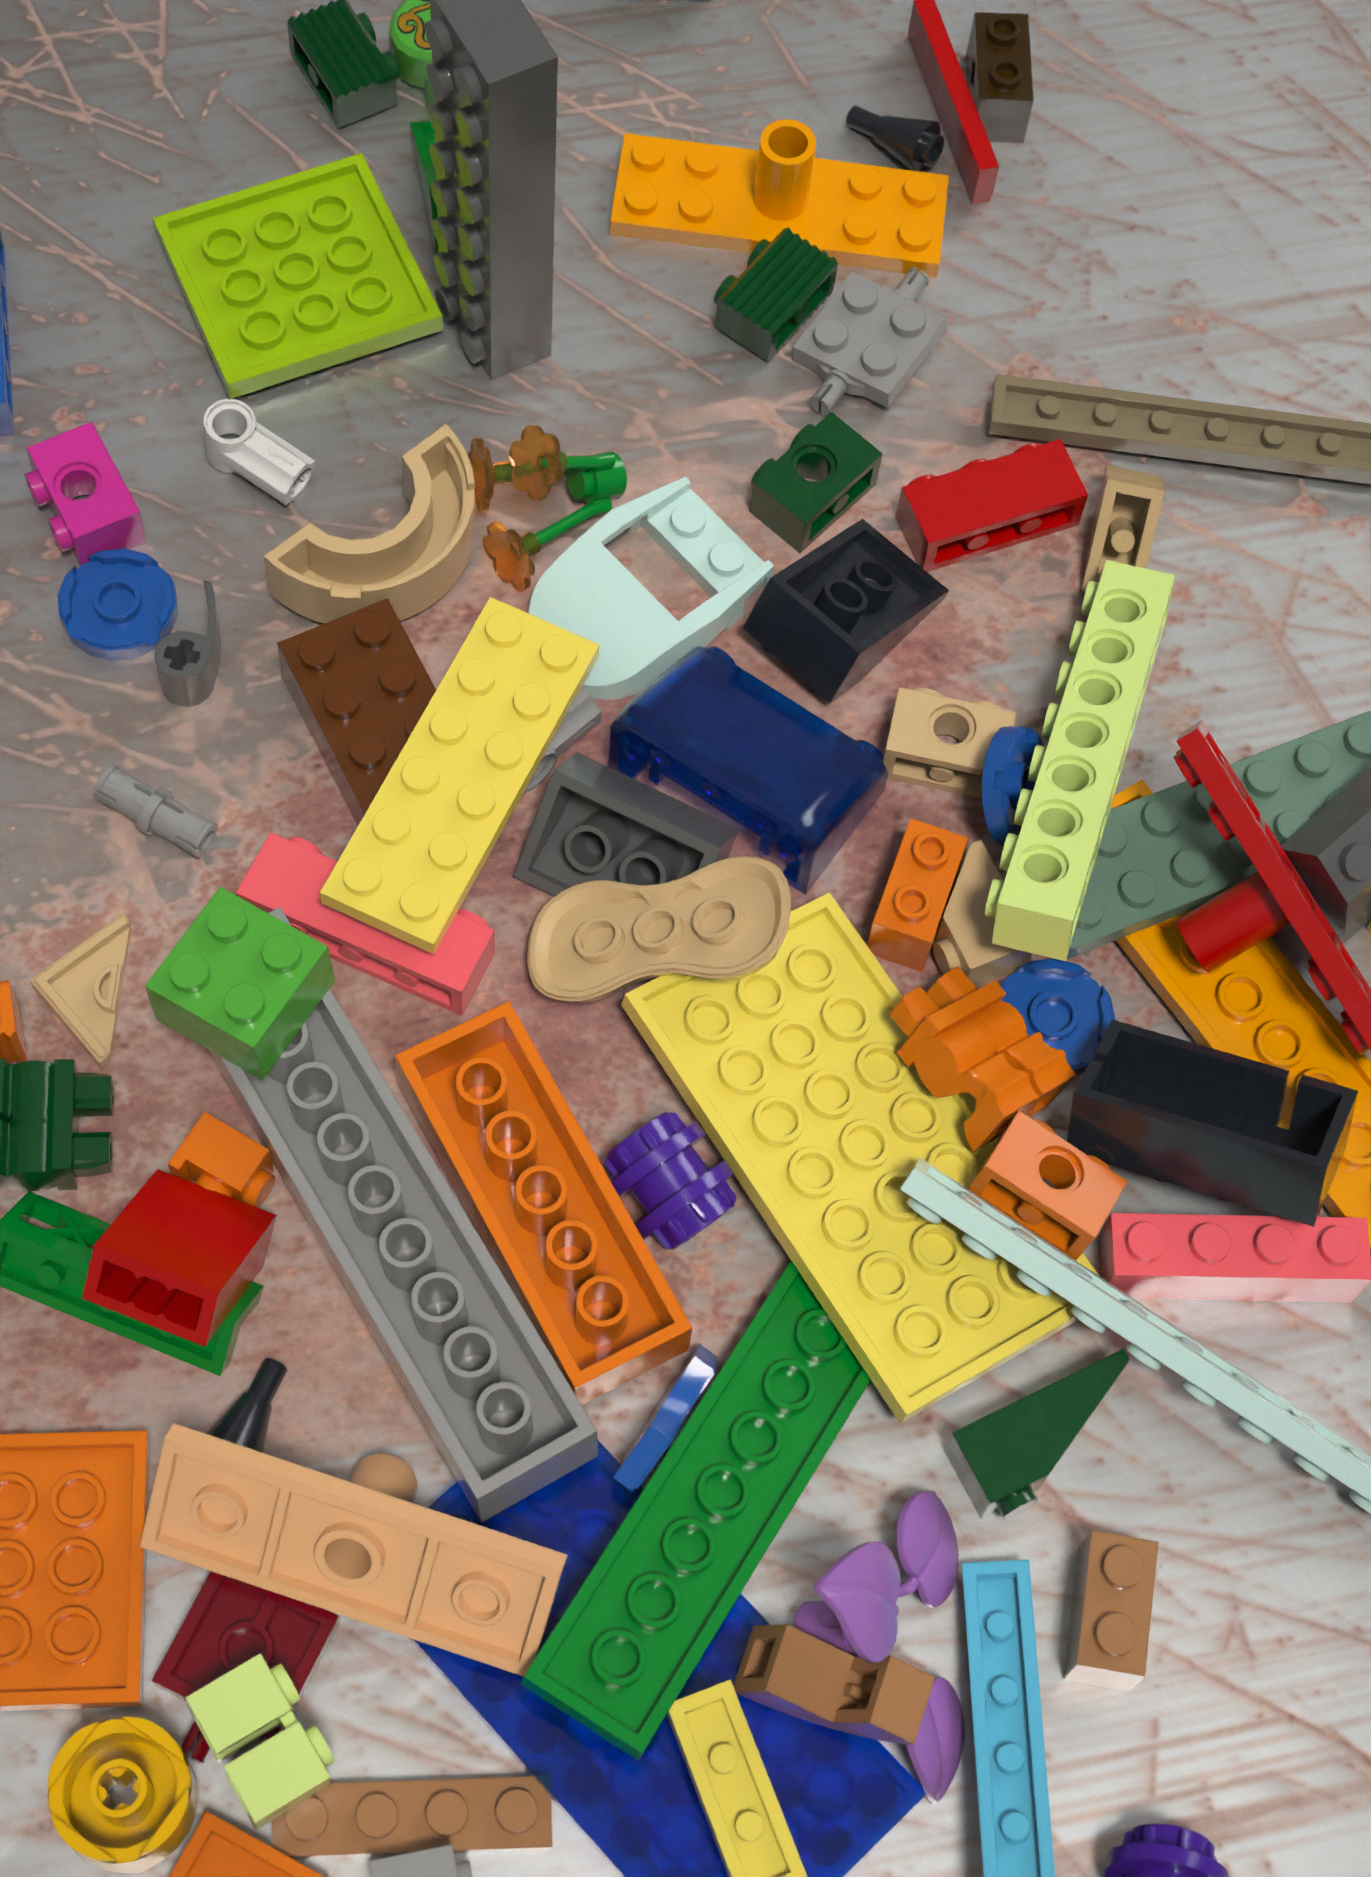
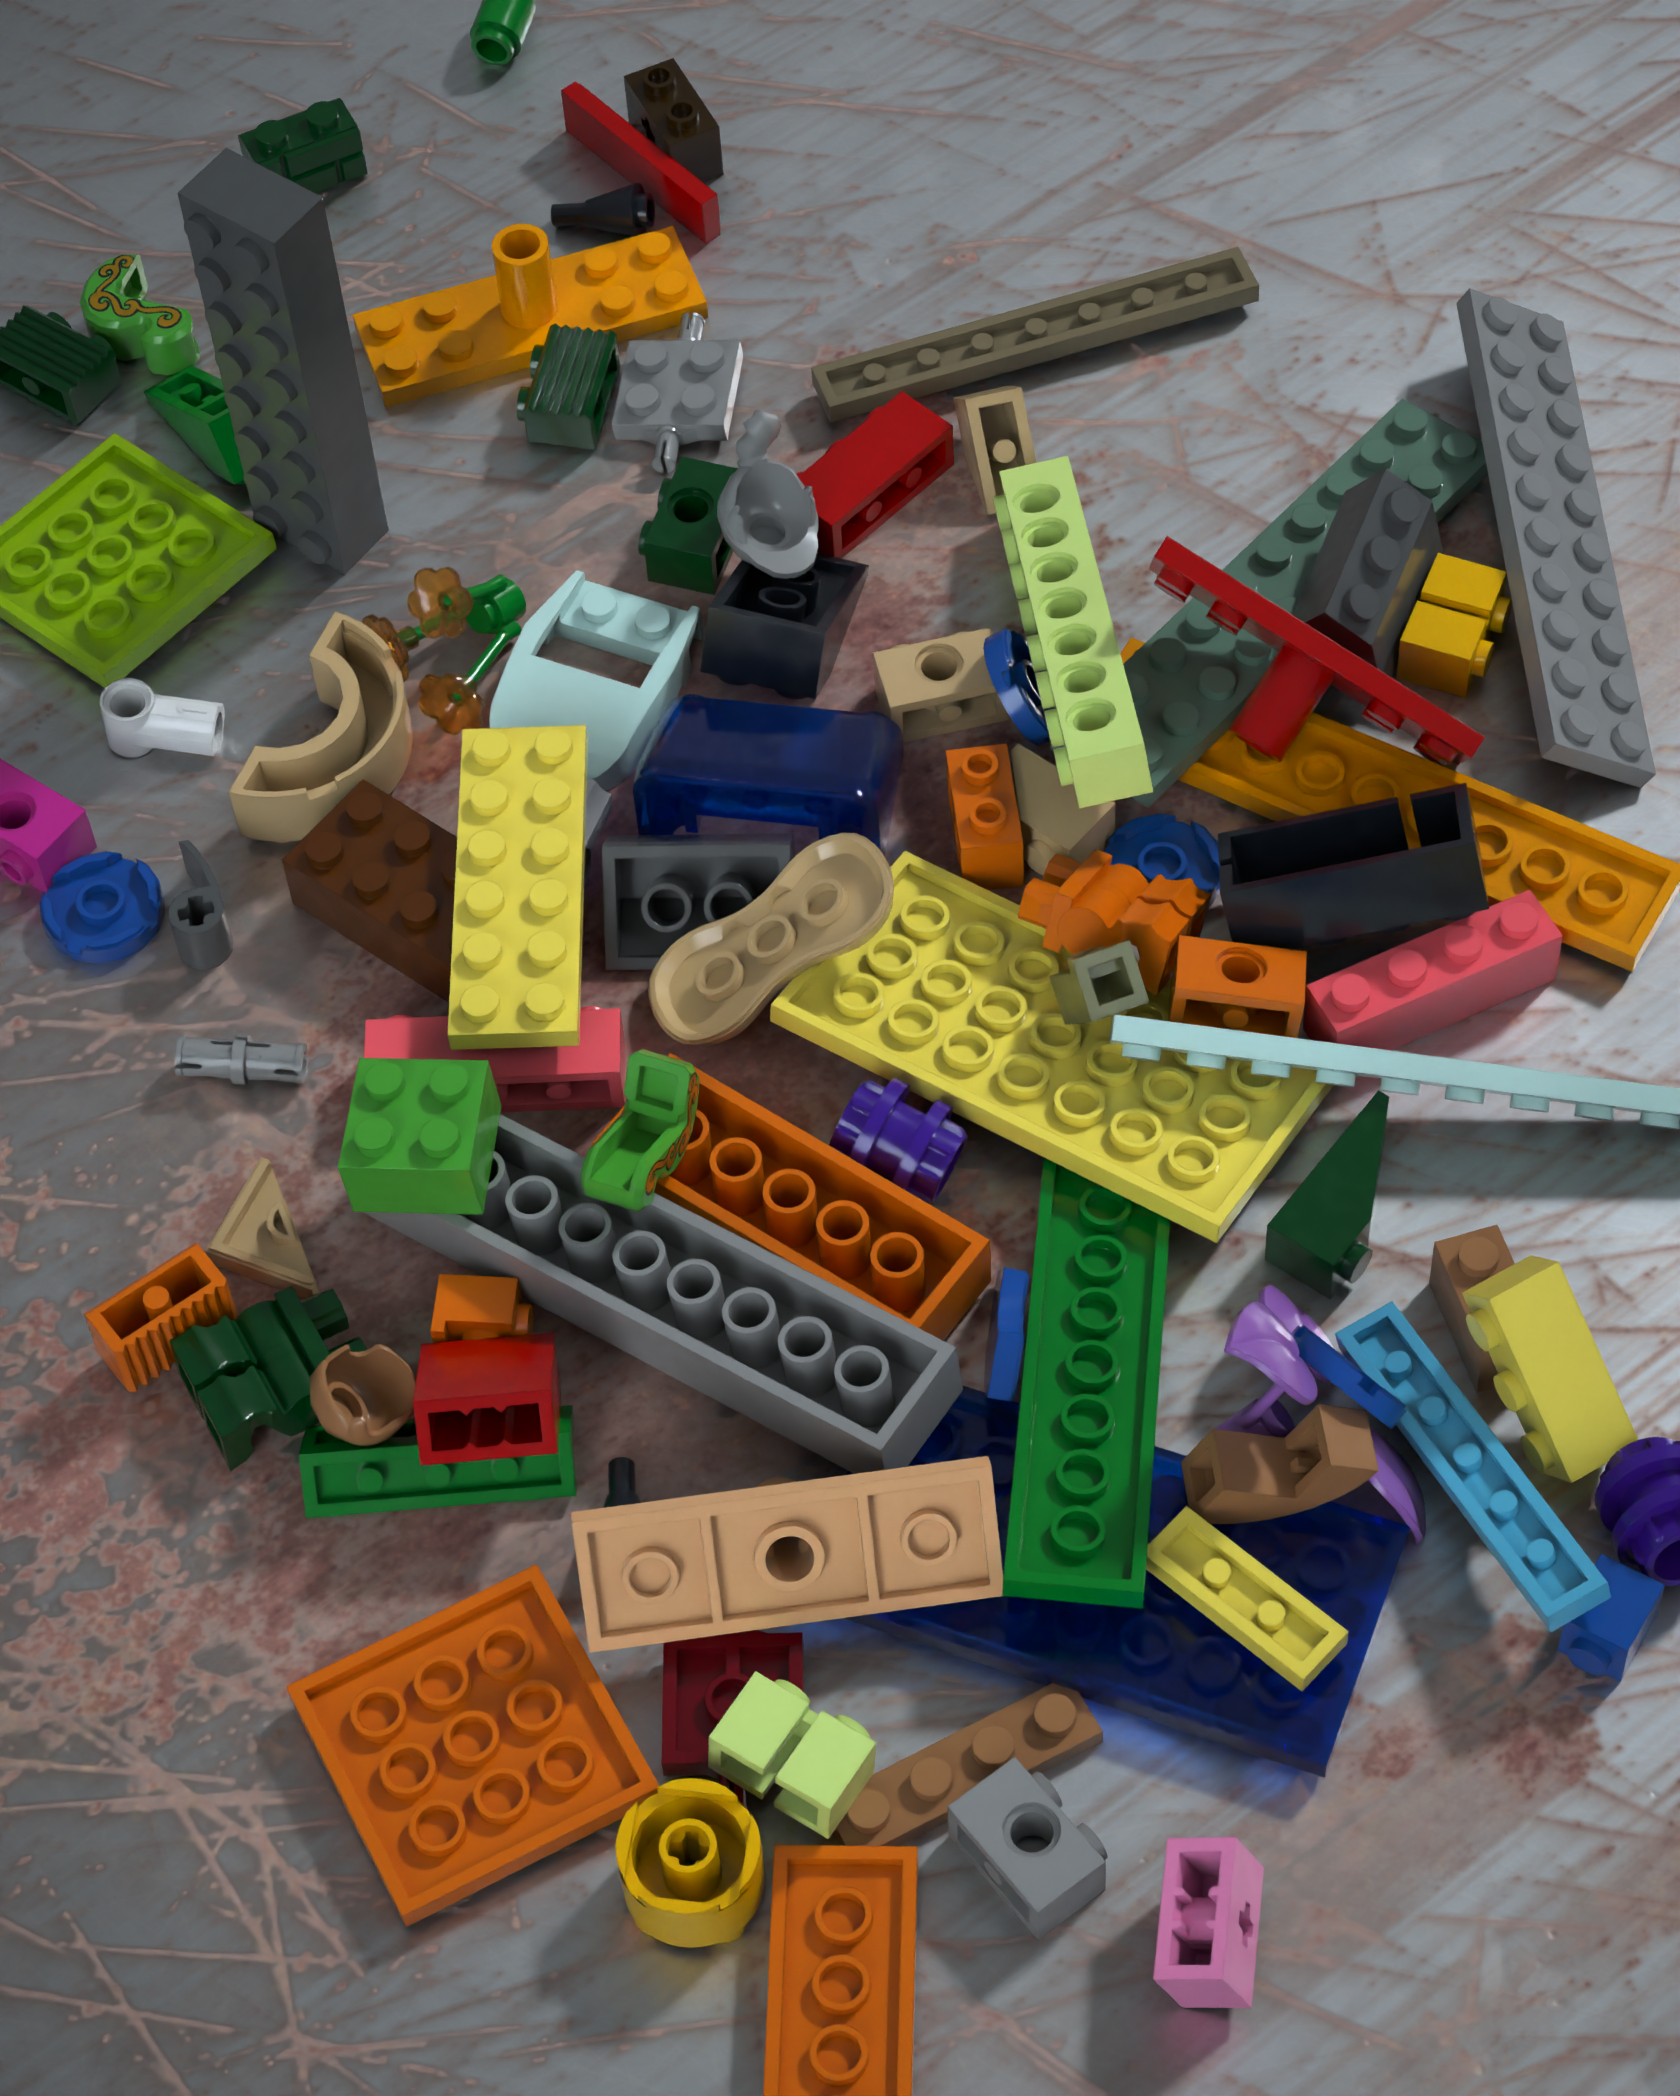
camera: 15 degrees left, 10 degrees down
none -> medium nougat hair [310,1344,416,1446]
none -> bright green animal [580,1049,699,1212]
none -> light grey piece [717,409,819,579]
none -> olive brick [1049,940,1149,1025]
none -> blue tile [1291,1325,1406,1429]
none -> light yellow brick [1462,1255,1638,1483]

